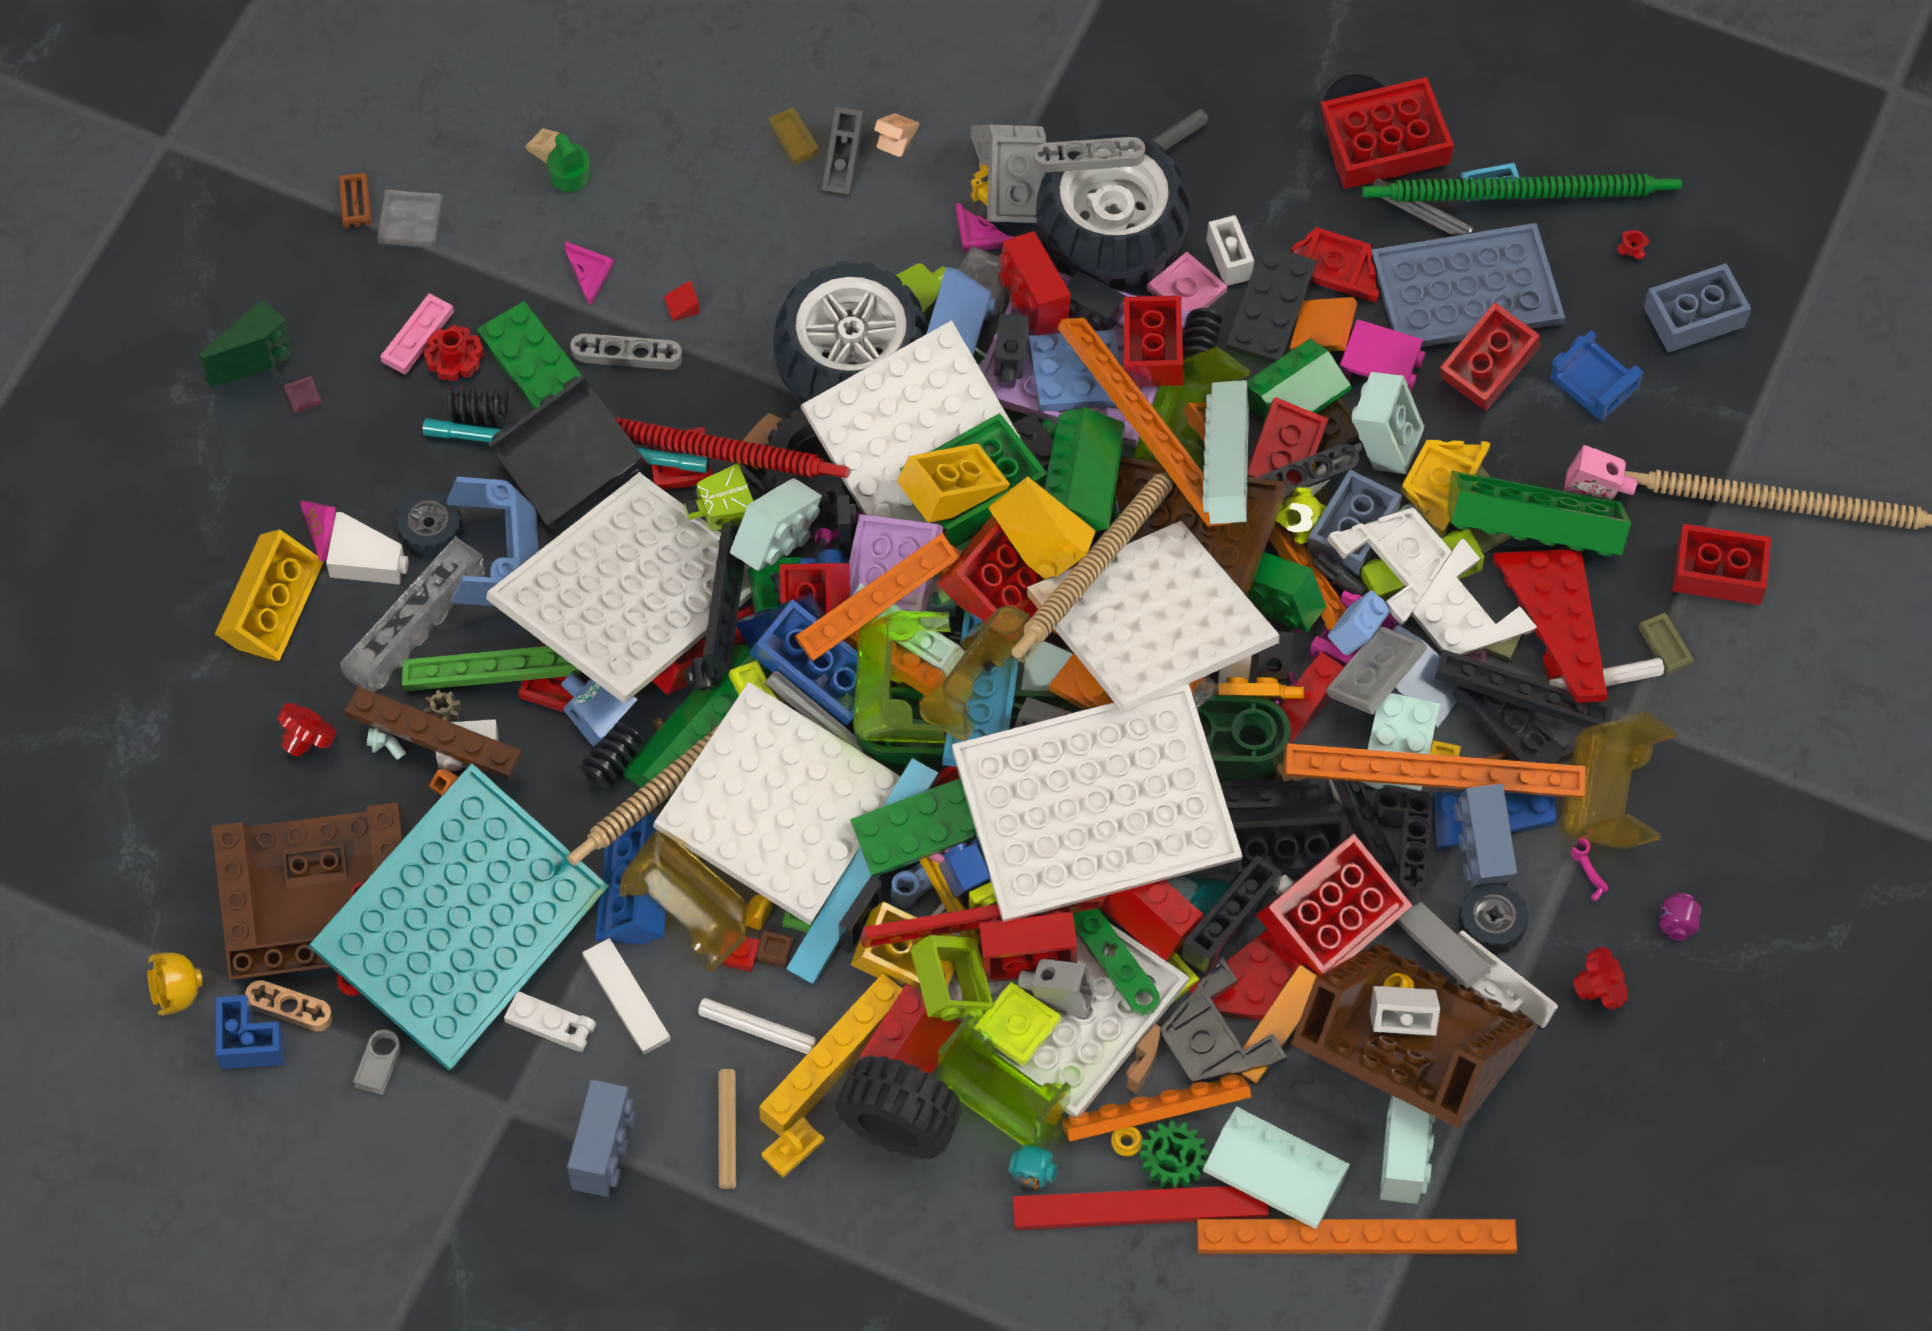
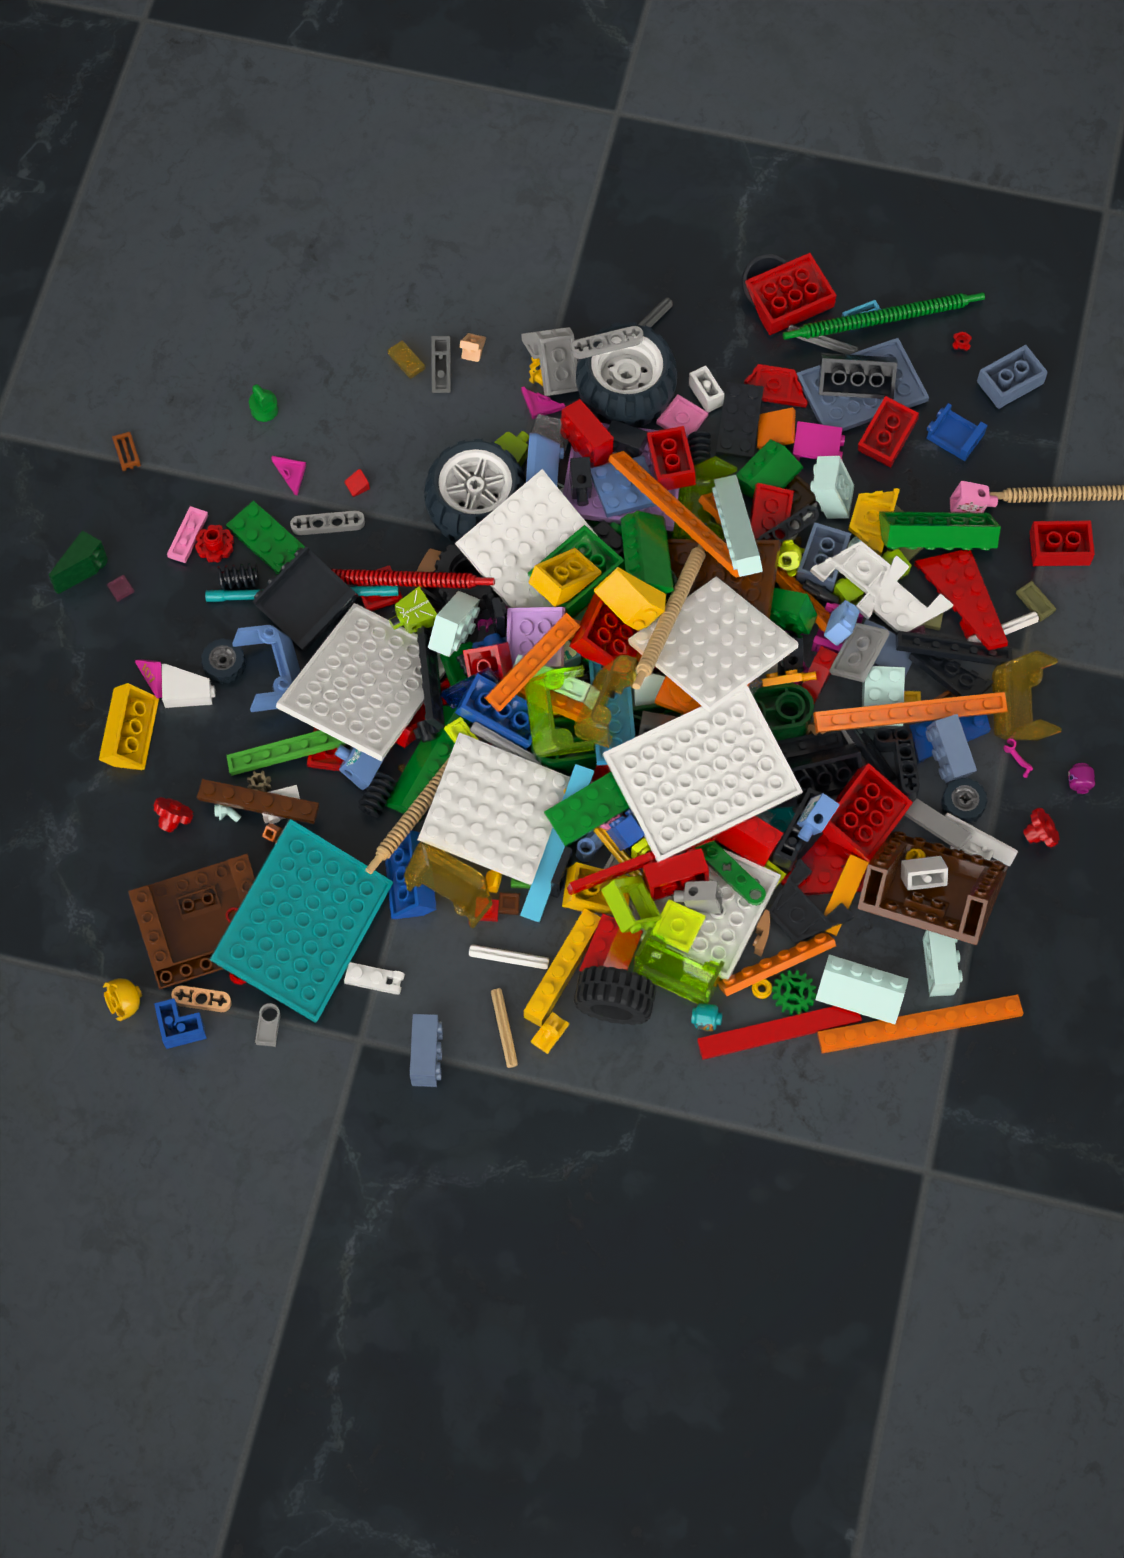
camera: 10 degrees left, 5 degrees up
clear brick [340,536,485,692] -> none
clear plate [377,190,443,248] -> none
tan slope [525,129,559,163] -> none
white tile [583,938,671,1055] -> none
none -> medium blue torso [797,793,840,842]
none -> black slope [819,353,897,399]

